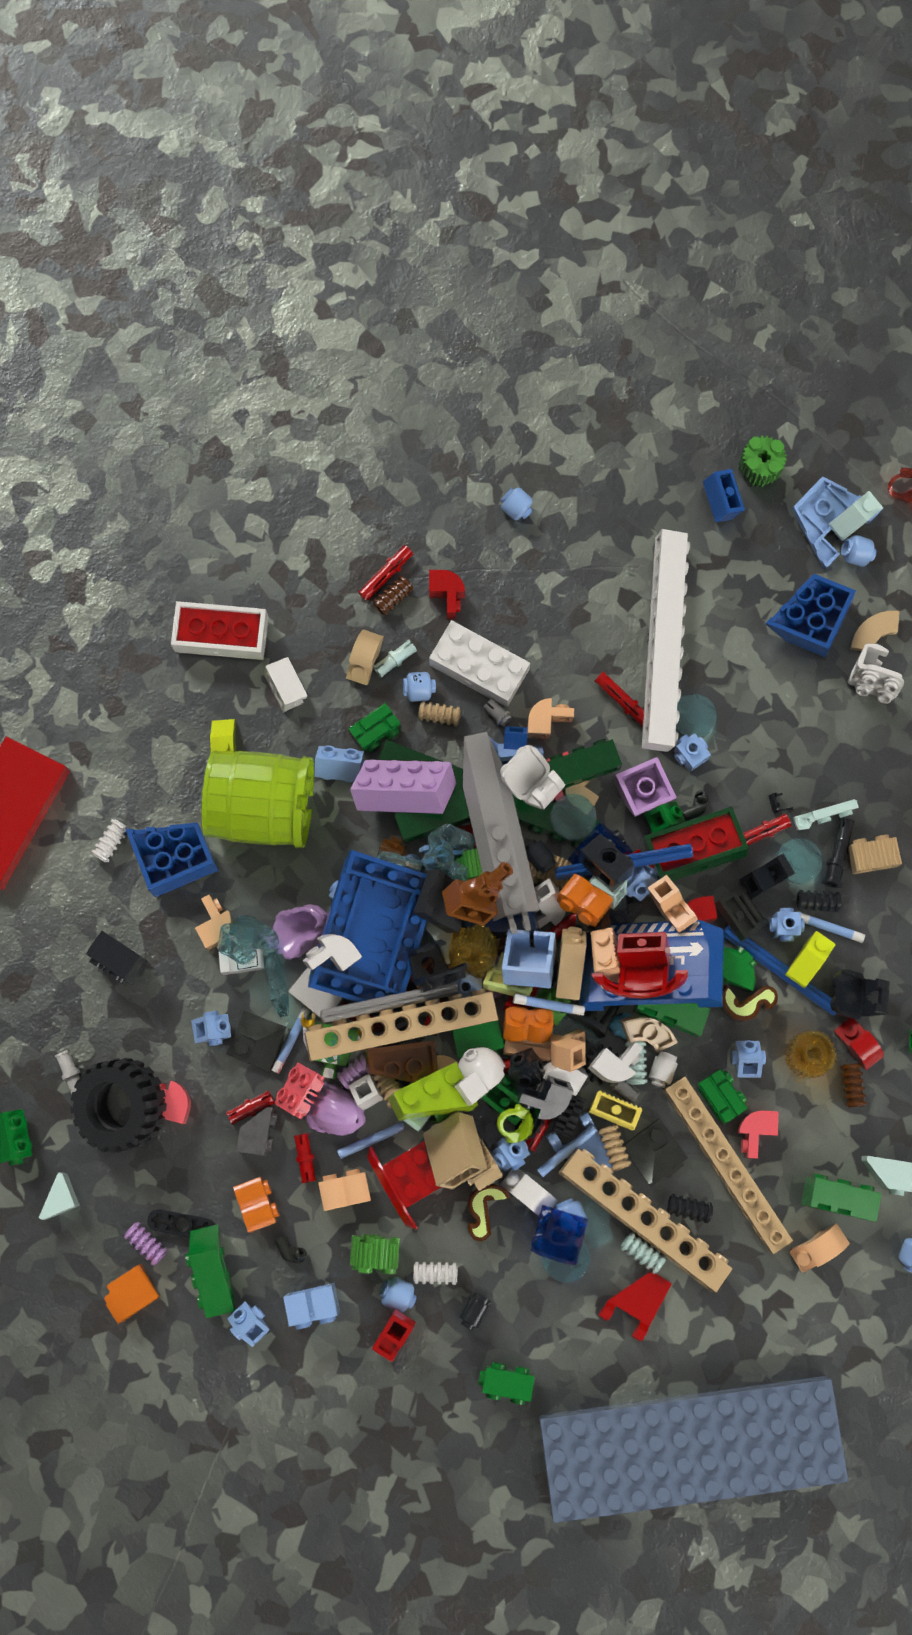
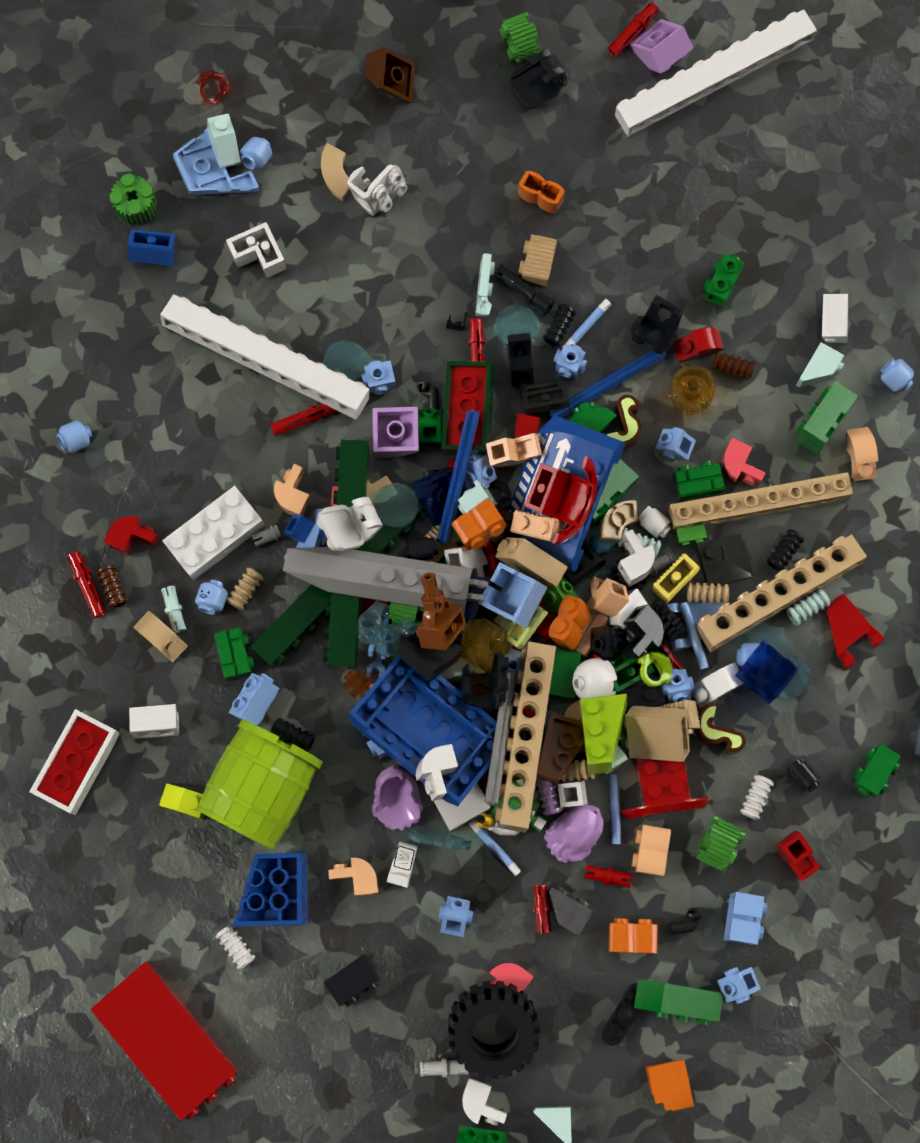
camera: 65 degrees left, 0 degrees up
lavender piece [124,1222,168,1266] -> none
clear light blue piece [217,915,279,964] -> none
coral hinge [275,1062,325,1119] -> none
lavender brick [350,760,457,814] -> none
clear light blue tile [377,851,423,871] -> none
light blue head [379,1277,416,1313] -> none
white tile [455,1071,488,1106] -> none
light blue bar [513,994,585,1015] -> none
black brick [579,834,634,892] -> none
blue wedge [765,574,856,658] -> none
neon yellow slope [785,931,836,988] -> none
none -> white brick [226,222,287,278]
none -> black piece [271,718,315,752]
none -> white brick [462,1077,507,1126]
none -> bright green piece [675,524,707,547]

